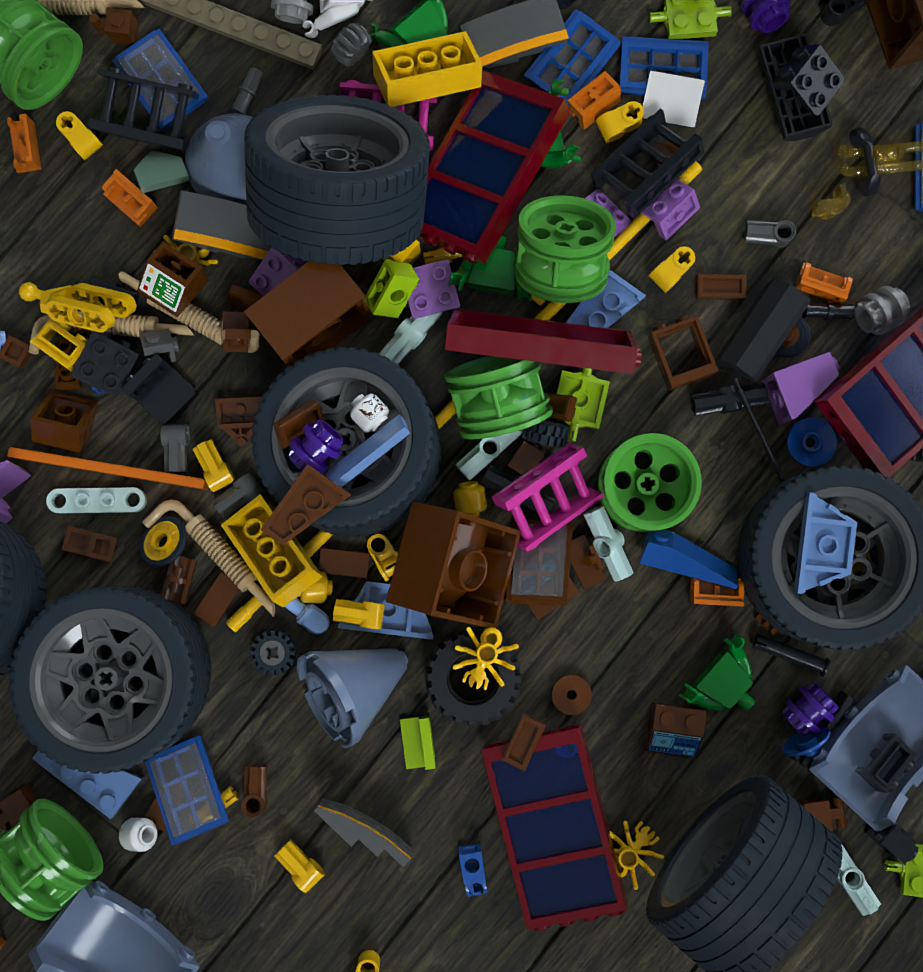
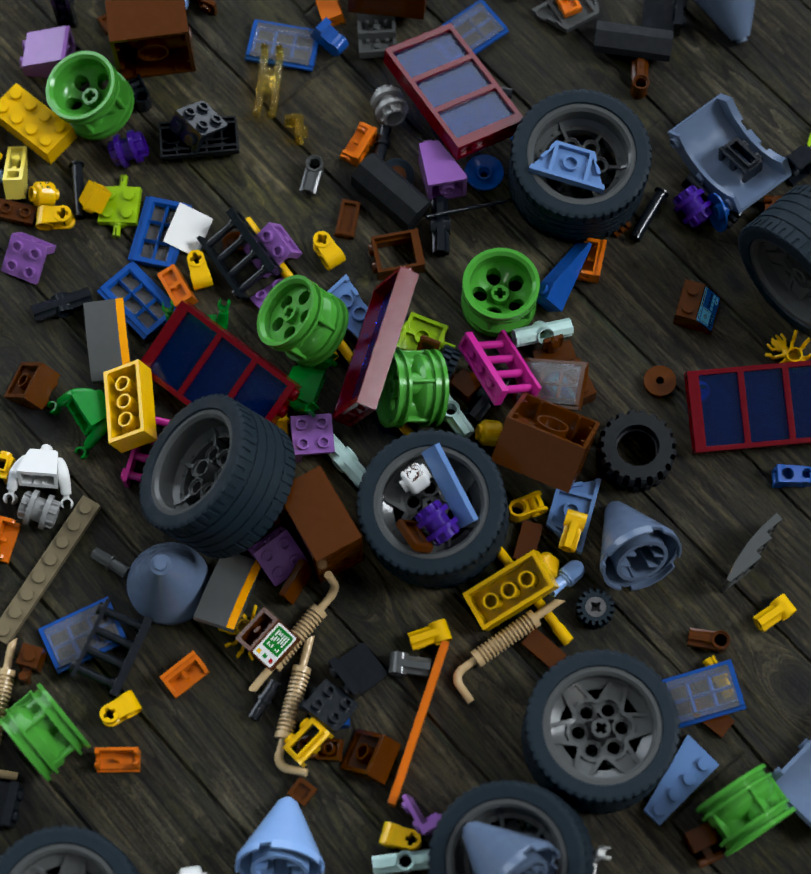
camera: 80 degrees left, 15 degrees down
yellow piece [19,282,137,332] -> none
light aqua plate [46,487,147,514] -> none
reddish brown slope [62,526,117,562] -> none
white head [119,818,157,852] -> none
sand green slope [134,151,189,193] -> none
dark grey bracket [139,328,179,362] -> none
wheel [140,516,187,568] -> none
reddish brown hips [161,556,197,604] -> none
dark grey piece [212,472,265,519] -> none
reddish brown slope [215,396,263,447] -> none
reddish brown brick [221,311,251,352] -> none
reddish brown wing [261,464,351,545] -> none
dark grey gear [331,23,372,66] -> none
lime brick [366,259,419,318] -> none
lime panel [400,715,436,770] -> none
yellow animal [453,626,519,690] -> none
reddish brown tile [502,713,547,772] -> none
green torso [678,631,756,711] -> none
black bar [849,127,881,197] -> none

